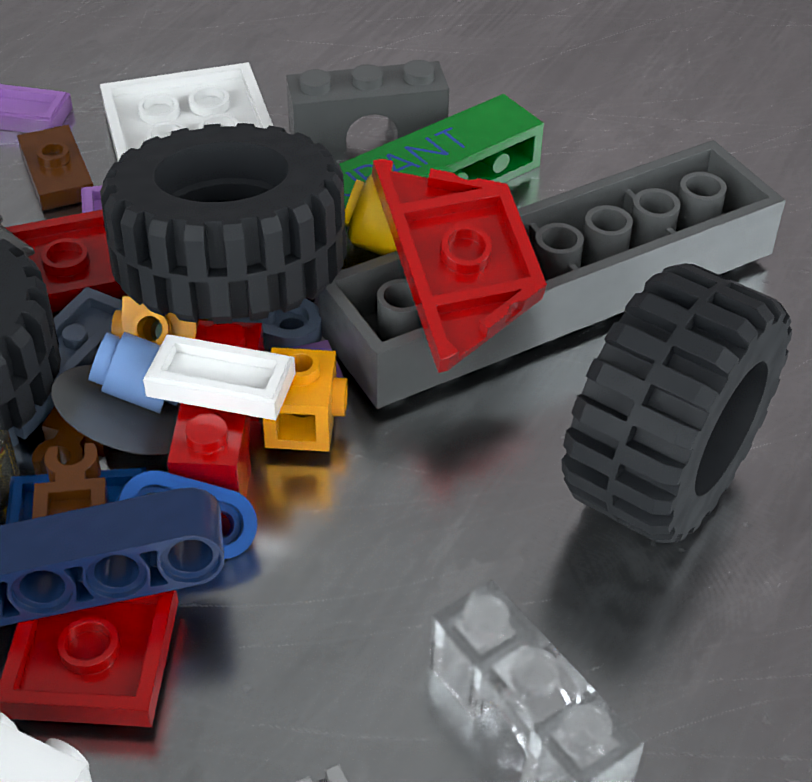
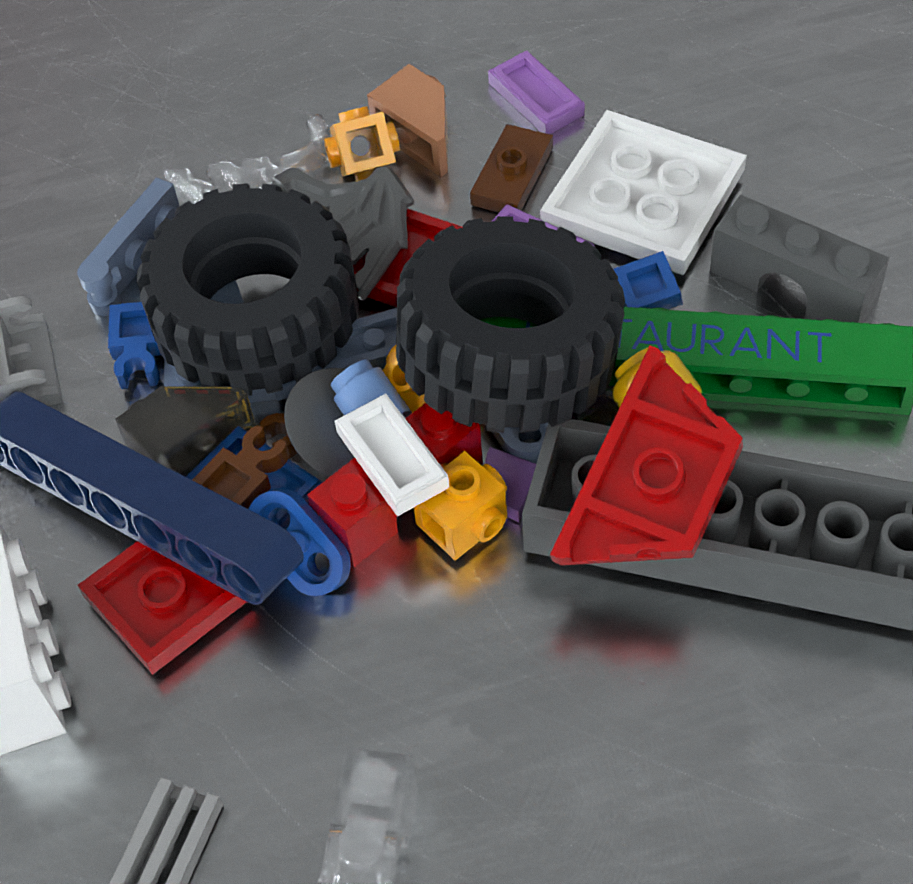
camera: 50 degrees right, 10 degrees up
black tyre [561,263,792,543] -> none

